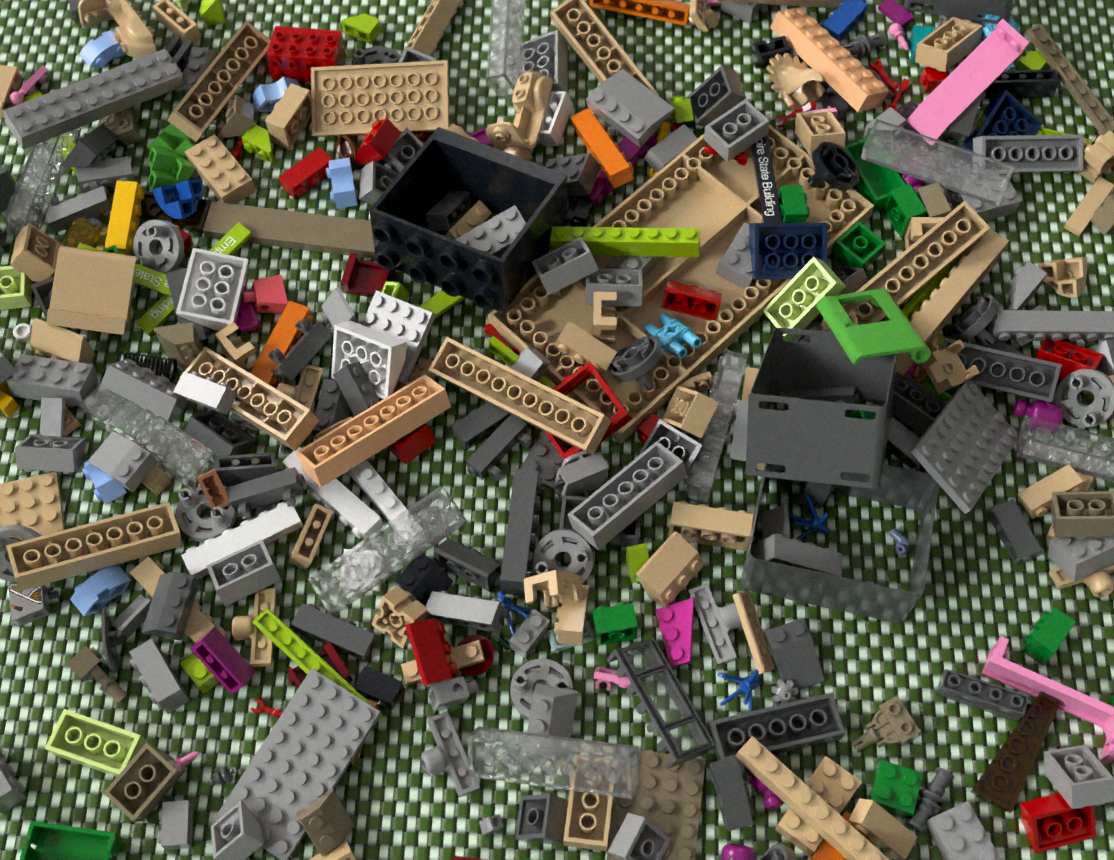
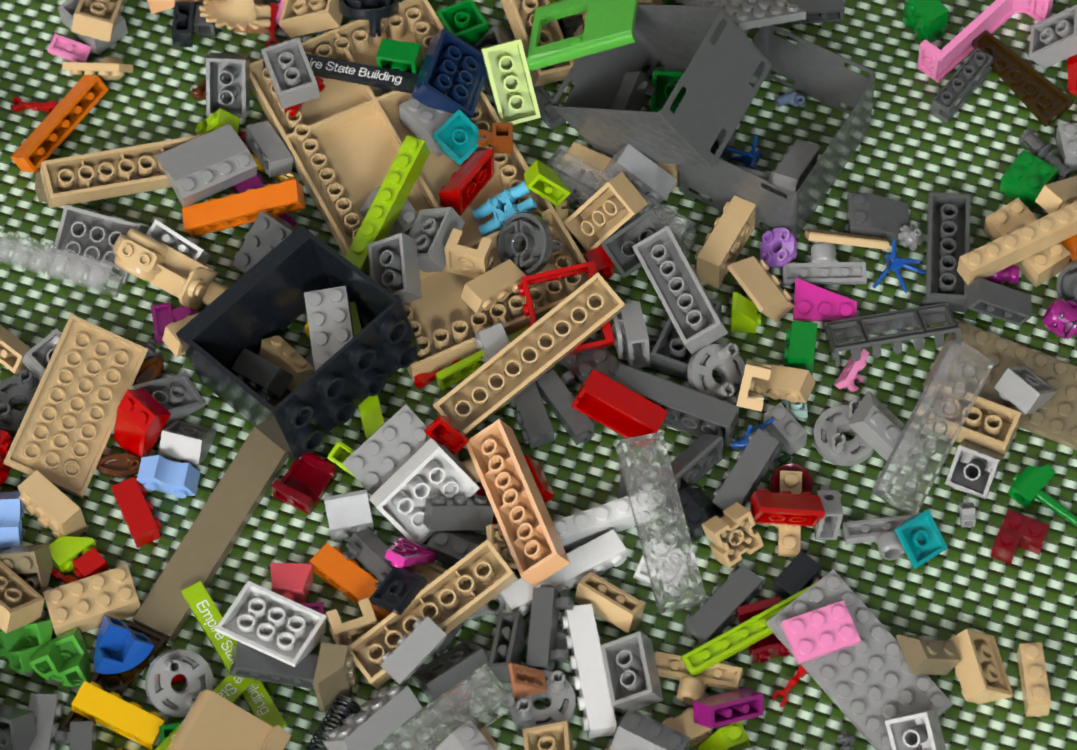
camera: 70 degrees left, 5 degrees down
dark tan brick [850,695,921,753] -> none
none -> red brick [72,547,109,580]
none -> black tile [369,567,428,616]
none -> dark pink wing [385,536,437,568]
none -> red slope [424,416,469,455]
none -> teal slope [431,109,484,165]
none -> dark orange brick [478,123,514,154]
none -> lime slope [524,160,571,206]
none -> red piece [570,369,668,449]
none -> medium lavender plate [760,227,797,268]
none -> bright pink plate [781,600,861,665]
none -> teal slope [894,509,948,569]

